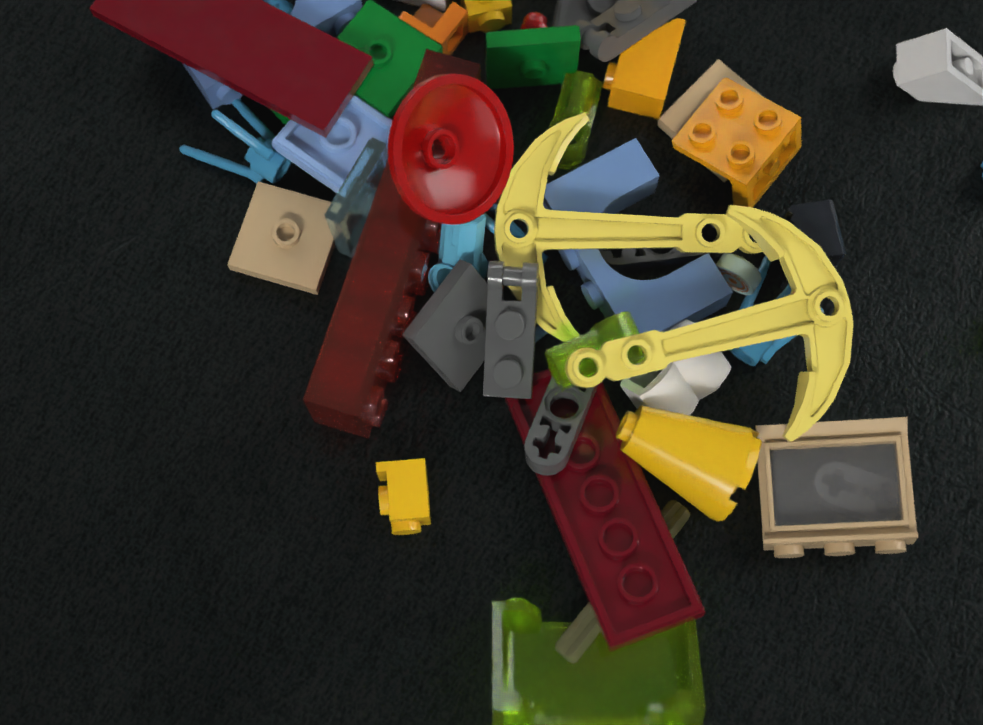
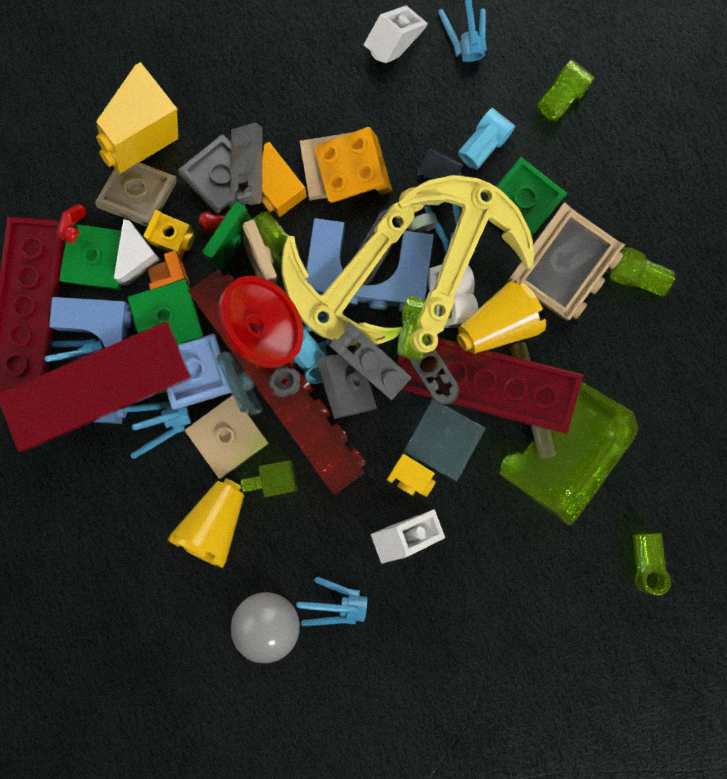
camera: 50 degrees left, 10 degrees up
none -> yellow cone [168,479,244,569]
none -> light grey piece [231,592,300,663]
none -> clear neon green brick [241,460,298,497]
none -> tan plate [243,220,277,284]
none -> dark grey plate [269,366,300,397]
none -> dark azure plant [296,577,367,626]
none -> white slope [371,509,445,564]
none -> clear light blue plate [403,399,486,481]
none -> medium azure piece [458,108,515,170]
none -> green plate [485,157,567,237]
none -> clear neon green piece [609,247,675,297]

